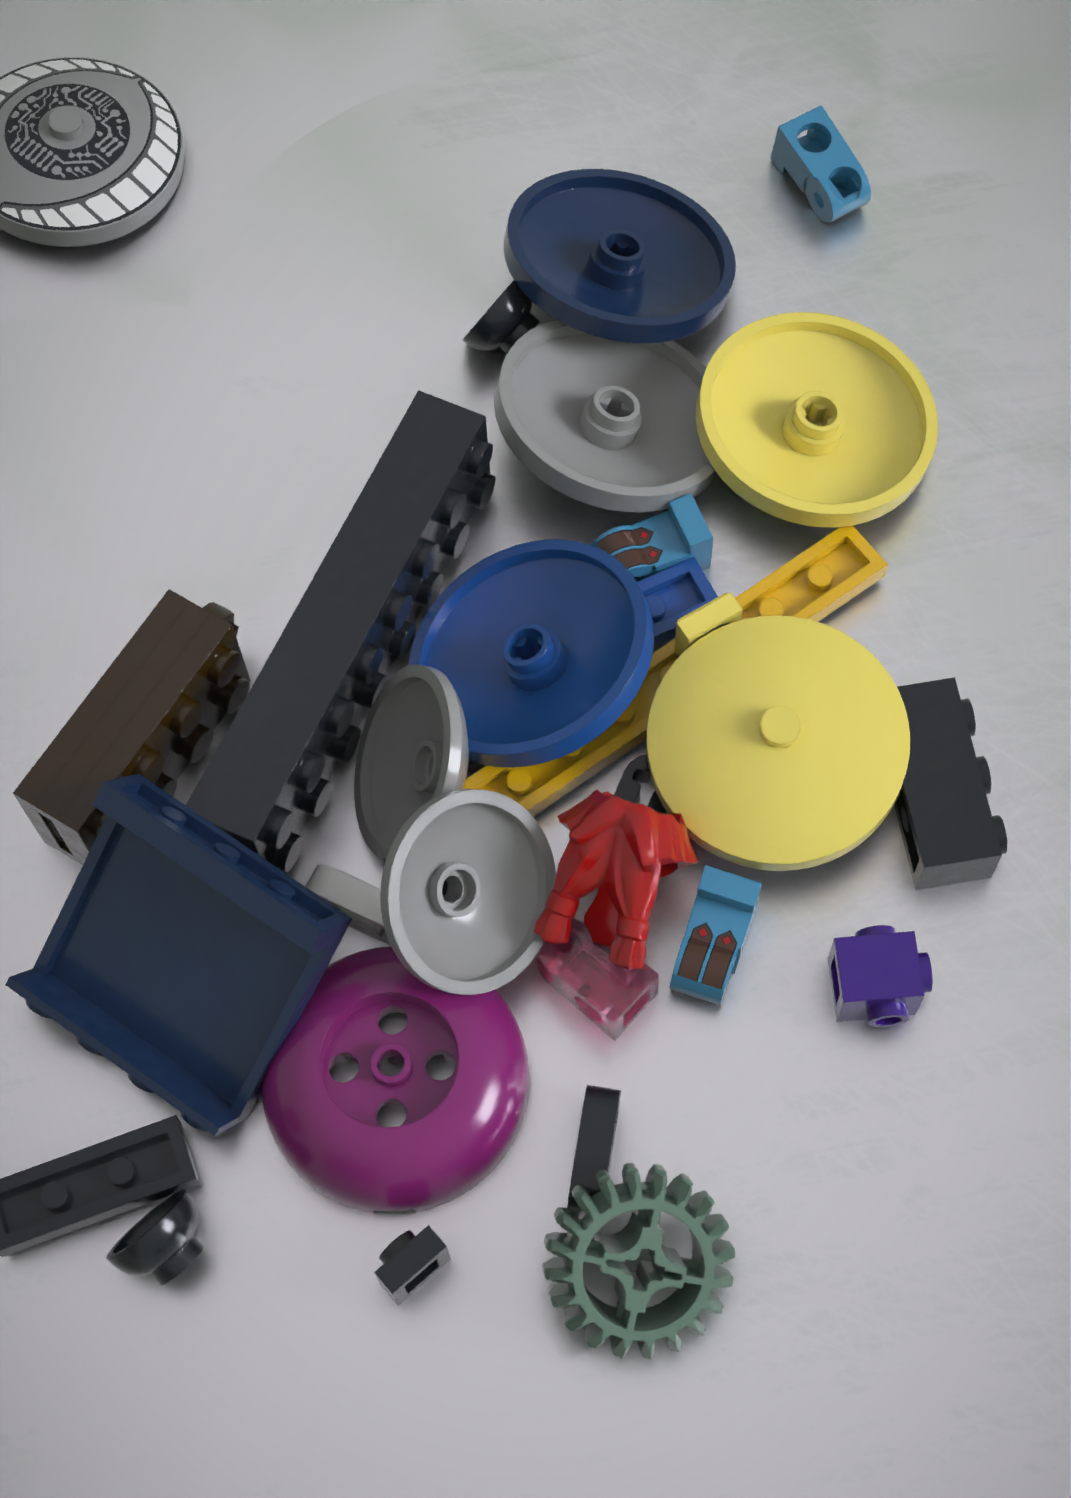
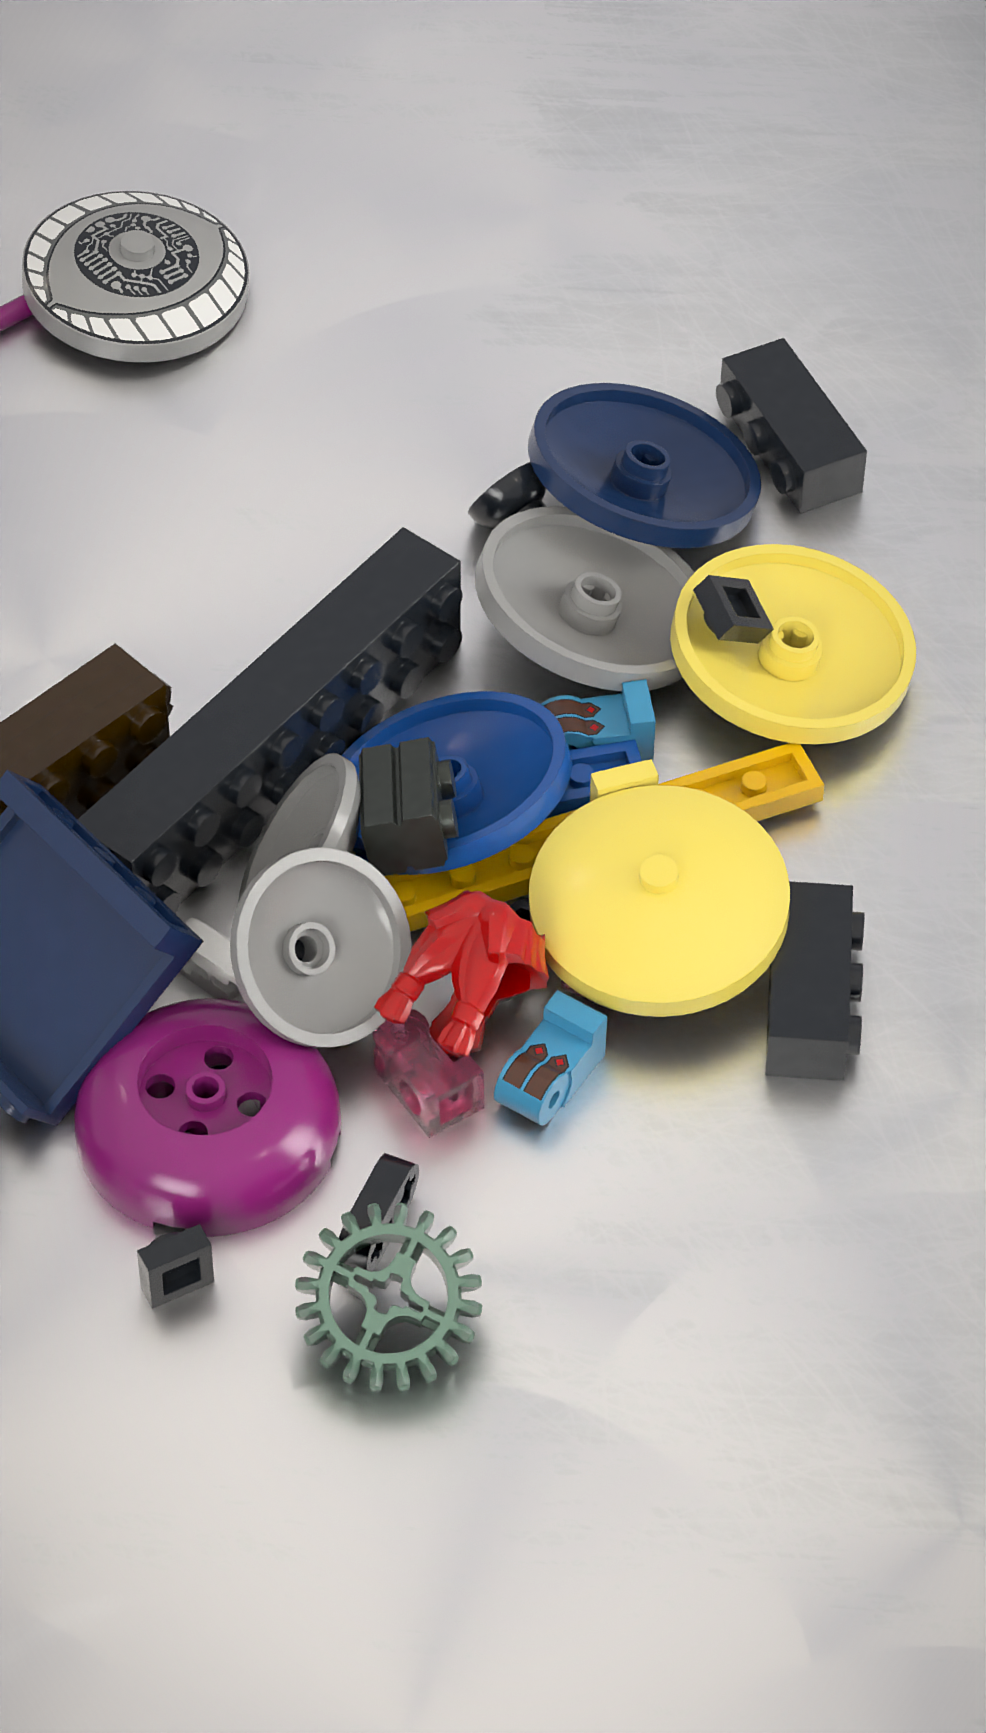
camera: 10 degrees right, 15 degrees down
dark azure leg [770,105,871,223] -> none
dark purple brick [828,925,933,1027] -> none
none -> pearl dark grey brick [359,737,459,876]
none -> black plate [693,575,774,644]
none -> black brick [716,338,867,514]

